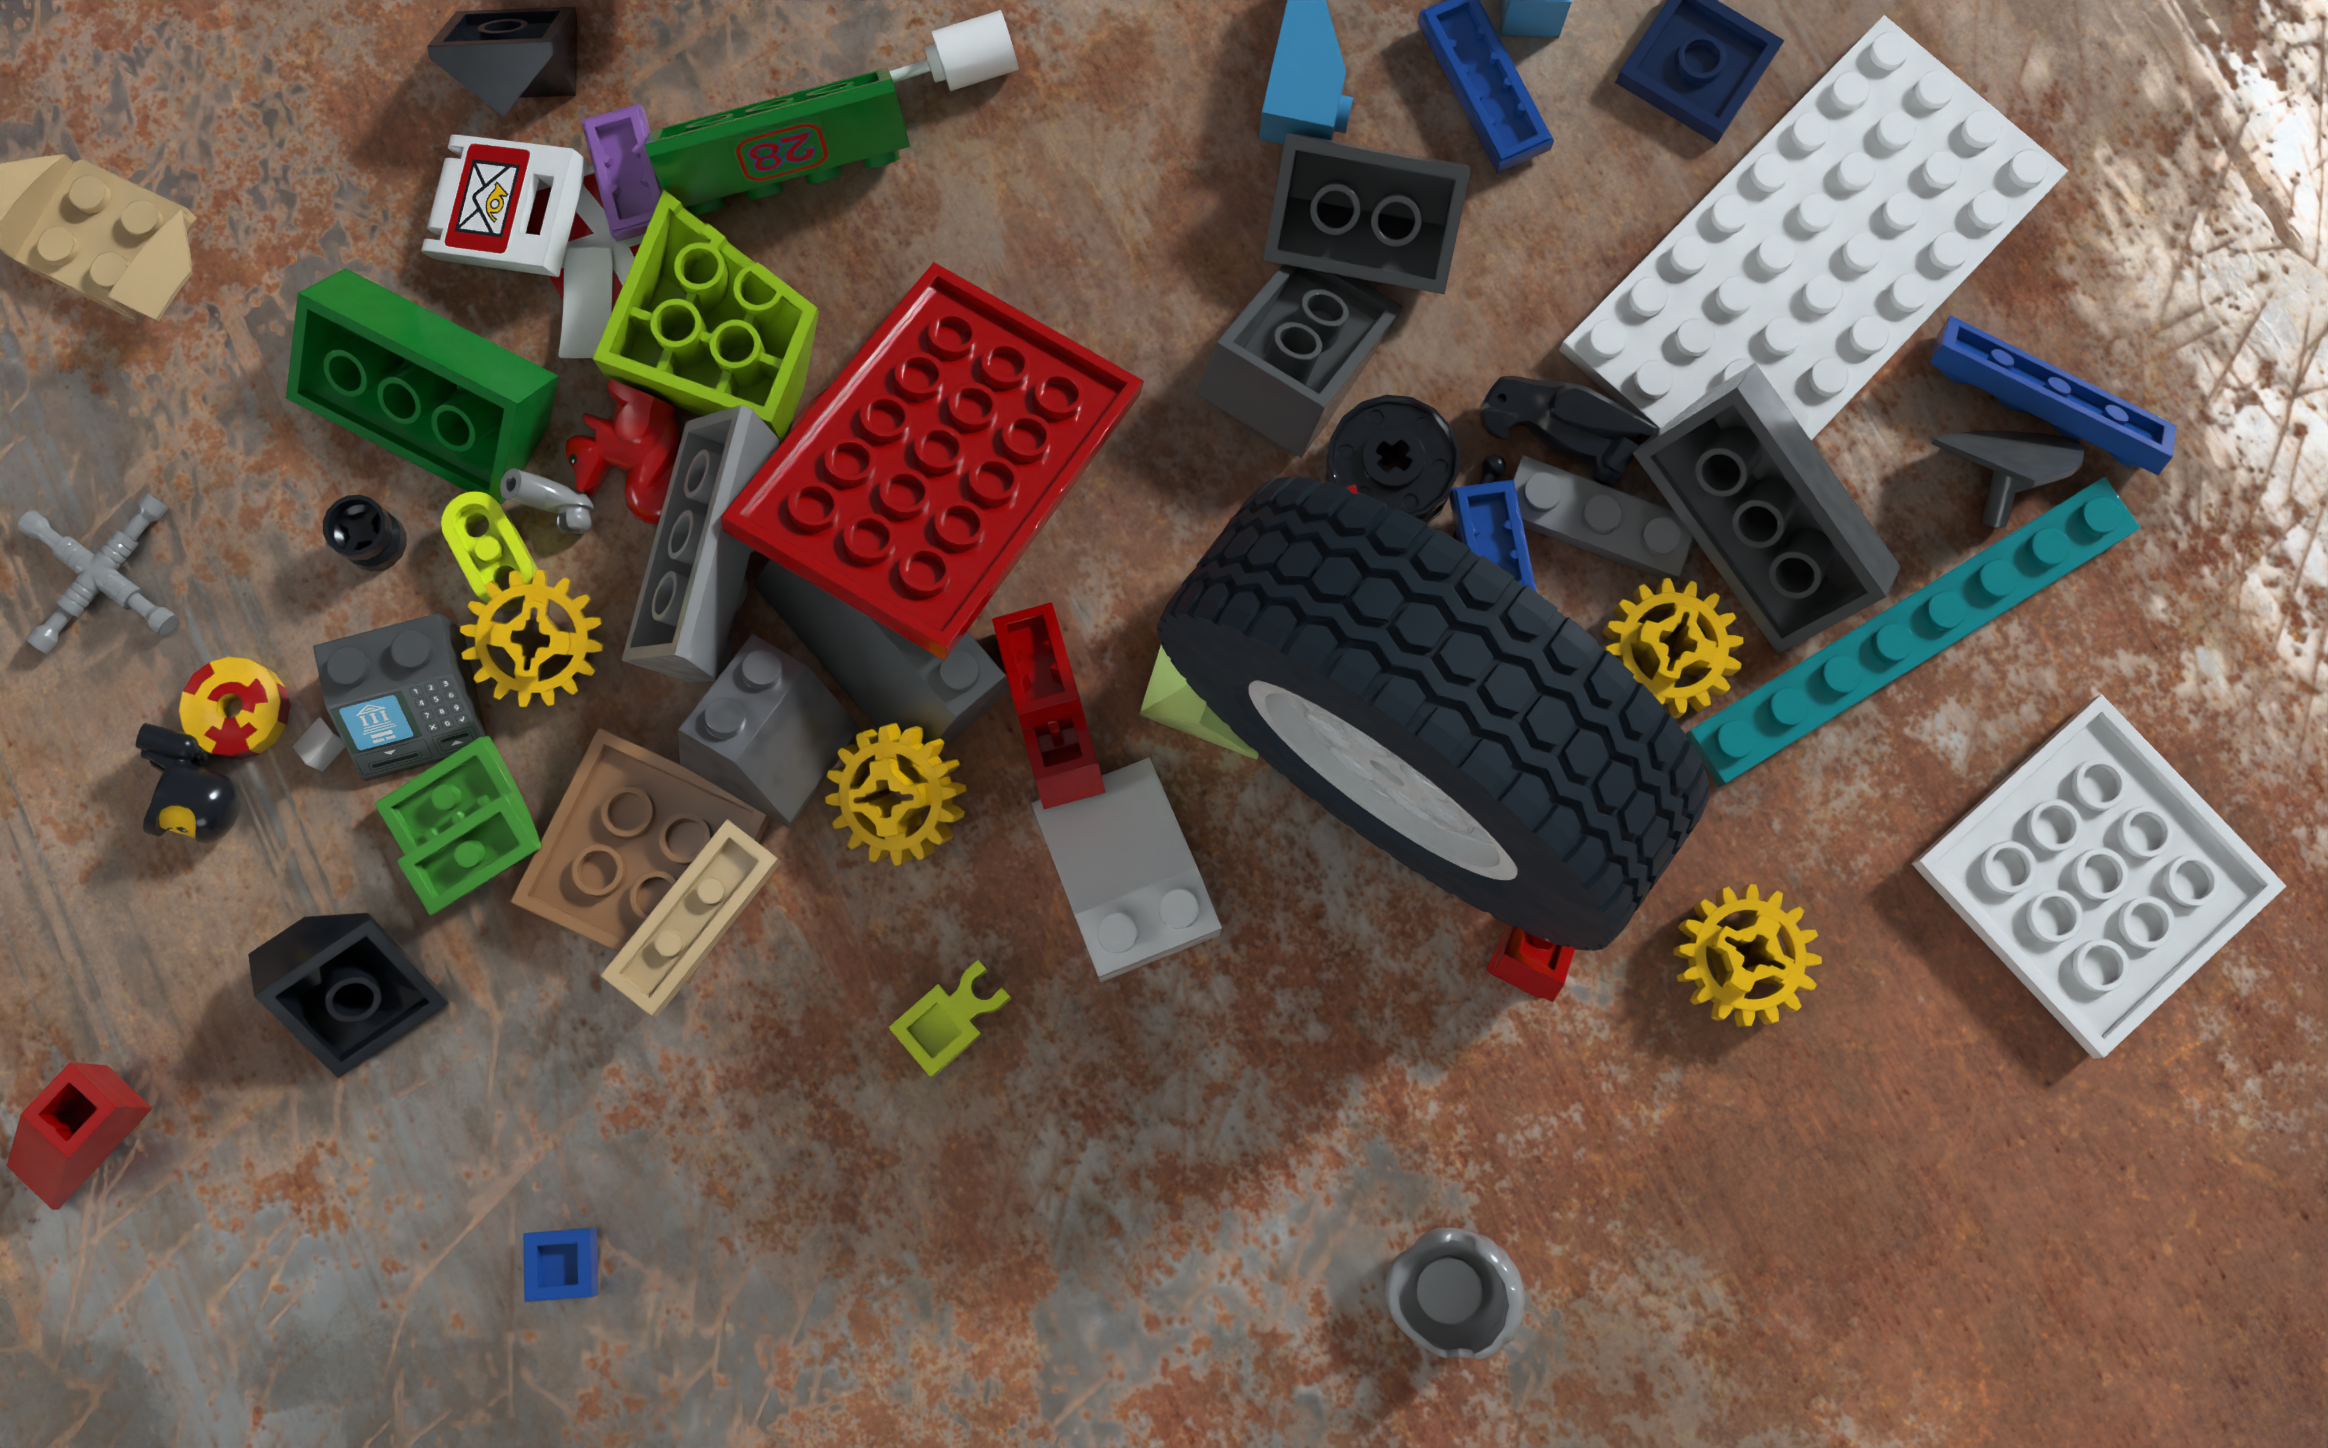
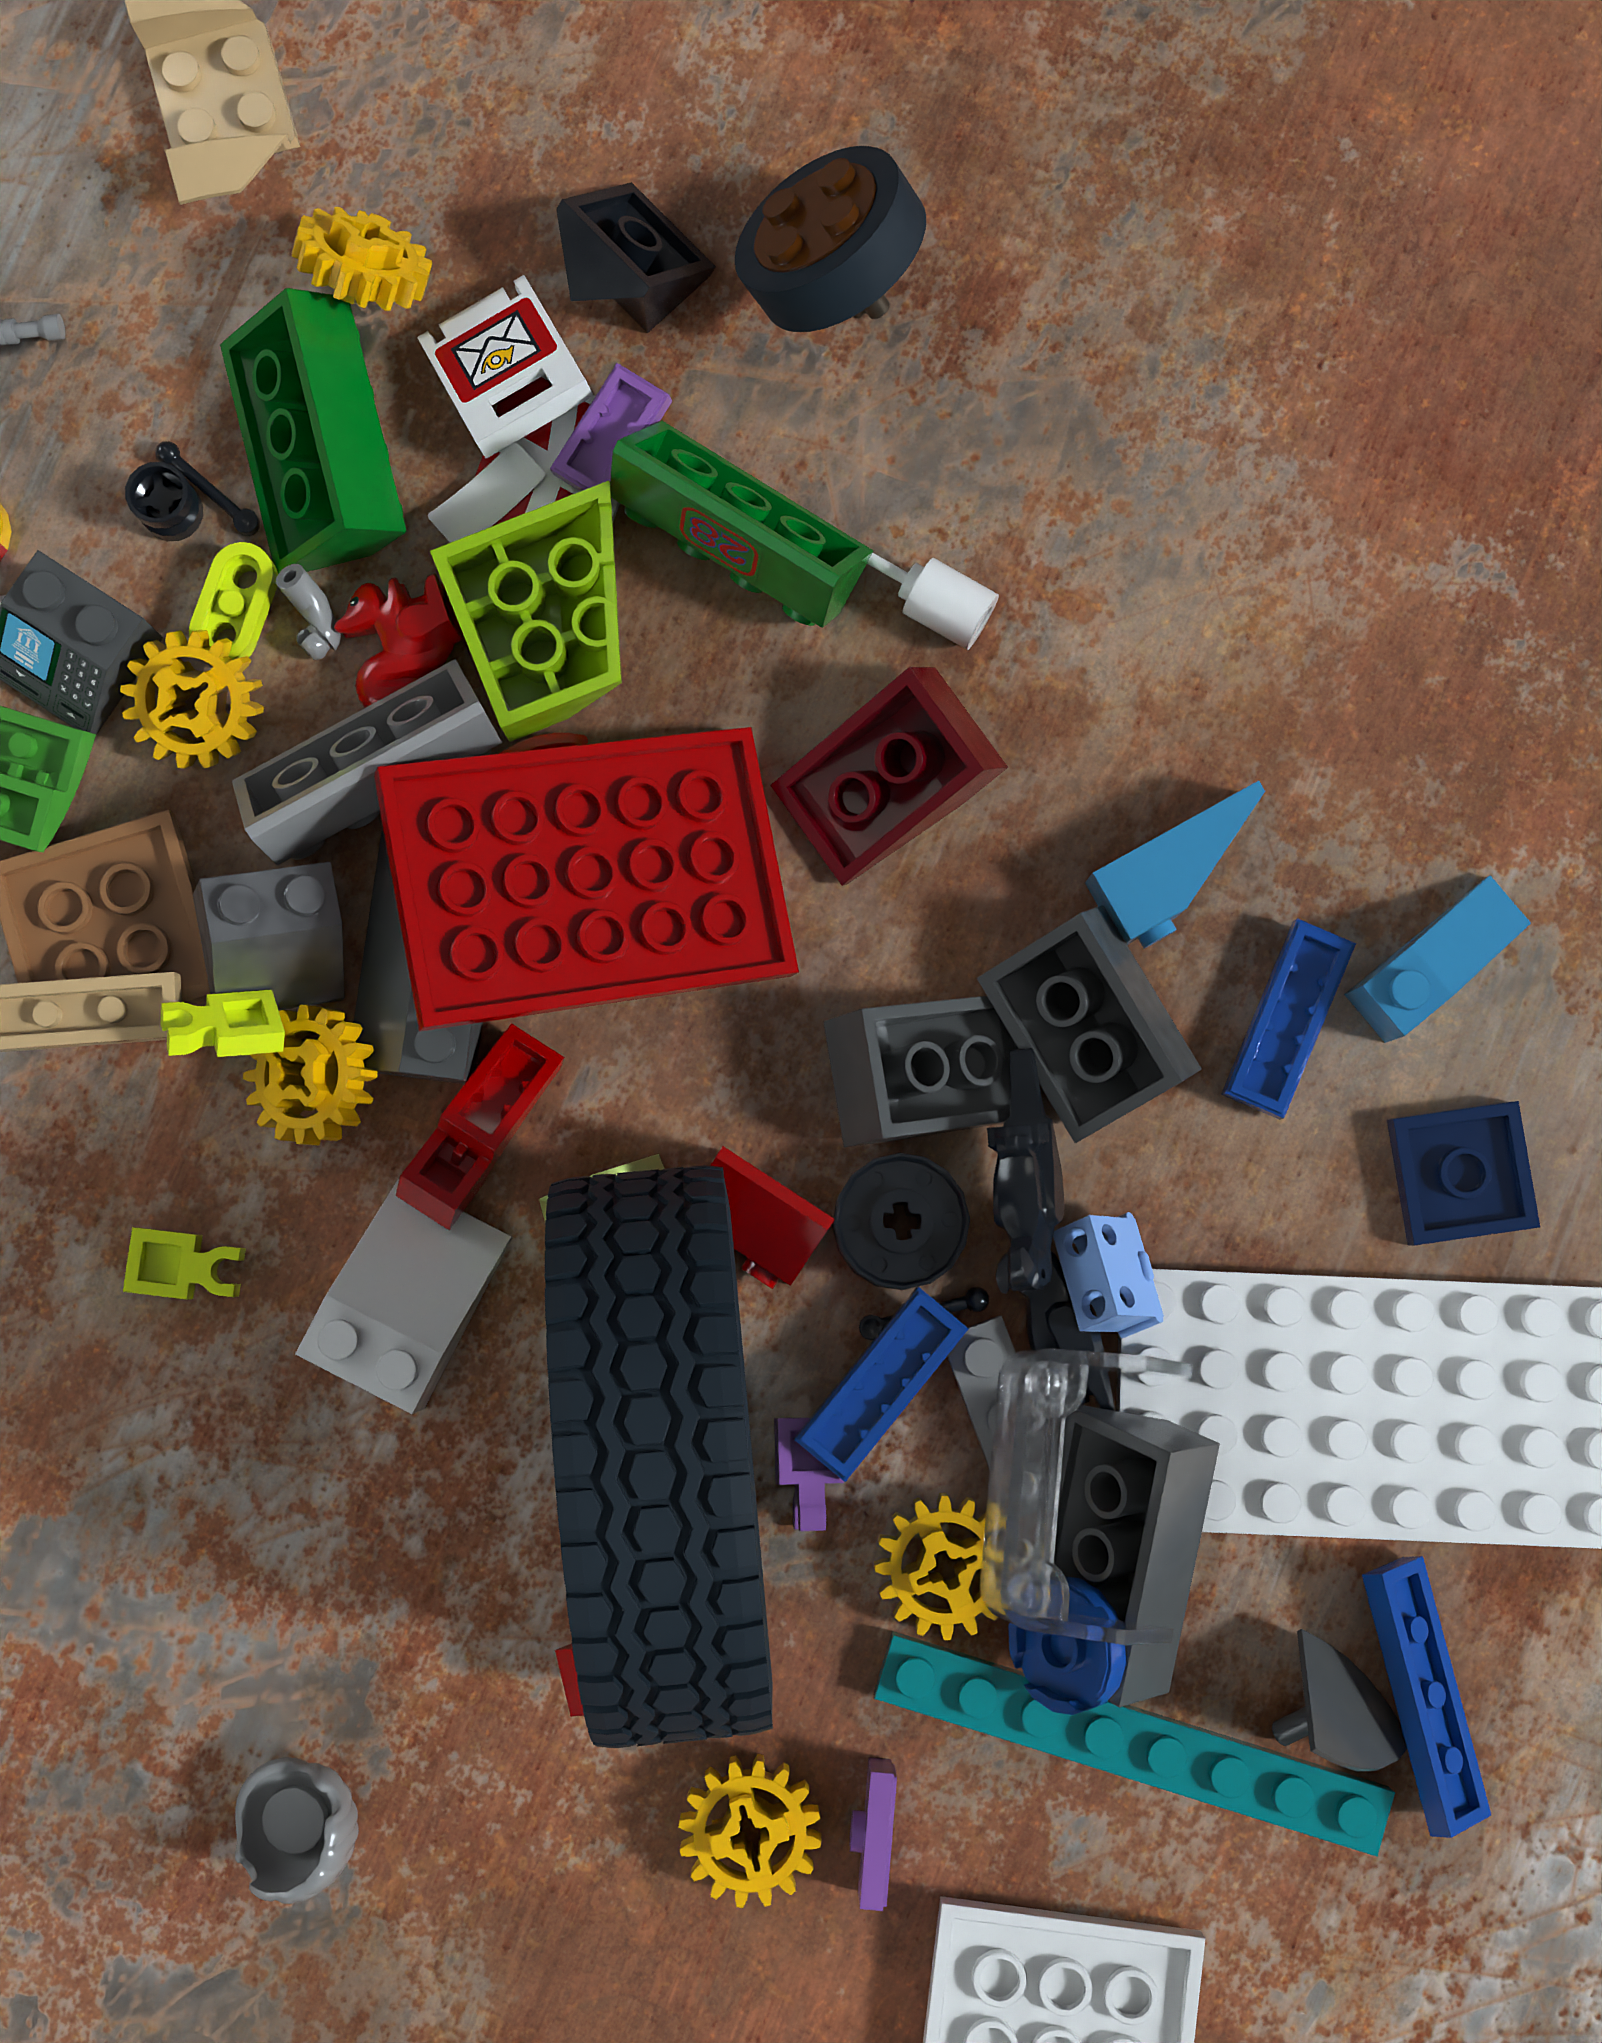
camera: 45 degrees right, 5 degrees up
none -> black hinge [155,441,260,536]
none -> neon yellow plate [160,989,285,1057]
none -> yellow gear [291,207,432,311]
none -> dark red slope [770,667,1008,886]
none -> medium lavender plate [849,1758,897,1911]
none -> clear windscreen [980,1348,1193,1645]
none -> black animal [987,1048,1065,1291]
none -> blue tile [1008,1576,1126,1715]
none -> light blue piece [1053,1212,1164,1338]

